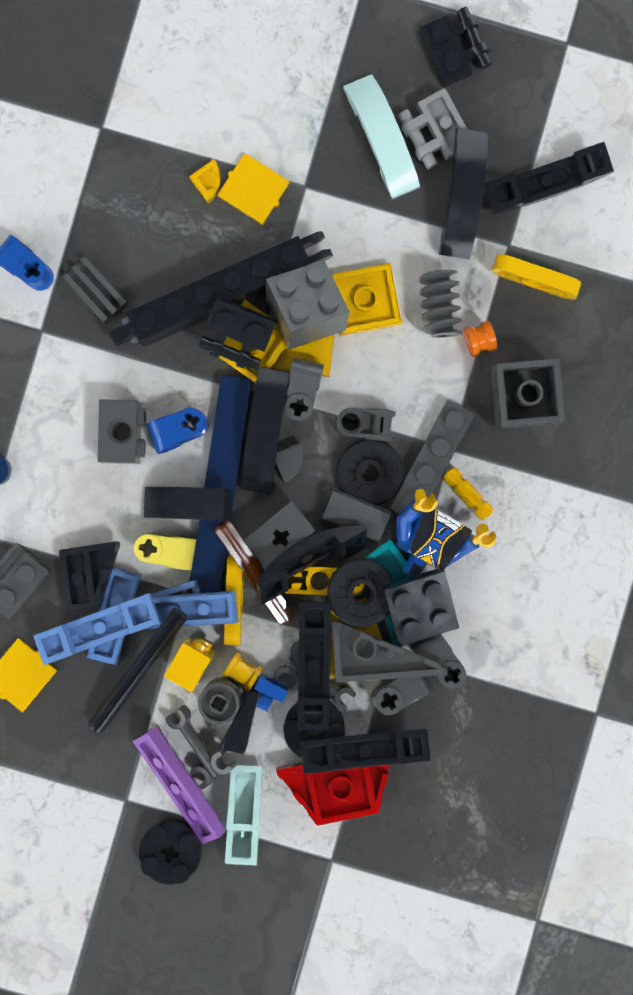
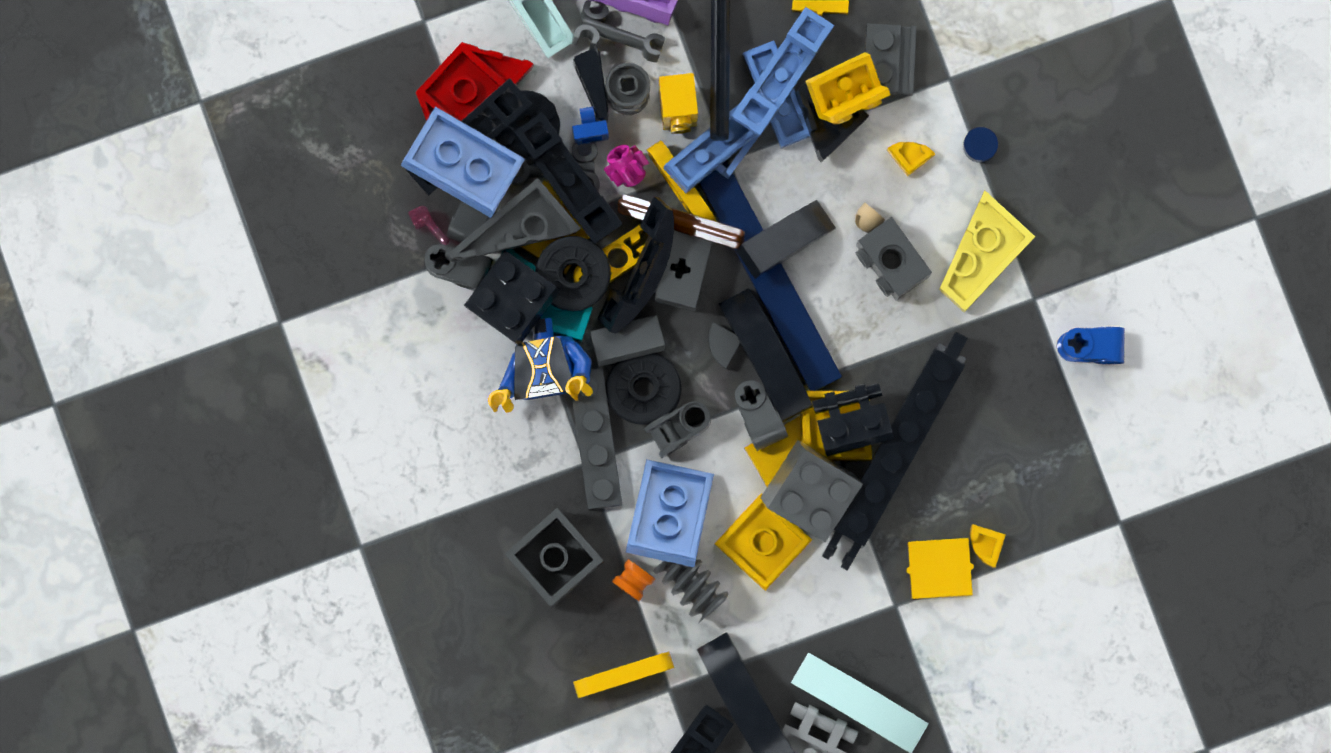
camera: 145 degrees right, 5 degrees down
dark grey tile [62,256,128,324] -> none
light yellow piece [134,533,196,570] -> none
blue piece [146,408,209,454] -> none
yellow bush [222,652,263,692] -> none
yellow axle [443,467,494,520] -> none
none -> medium blue tile [401,106,525,218]
none -> clear pink hand [408,206,450,245]
none -> dark pink gear [604,145,649,187]
none -> medium blue tile [626,459,714,567]
none -> yellow bracket [805,52,891,124]
none -> tan hinge [855,202,885,233]
none -> yellow tile [887,142,935,177]
none -> light yellow wing [939,190,1035,313]

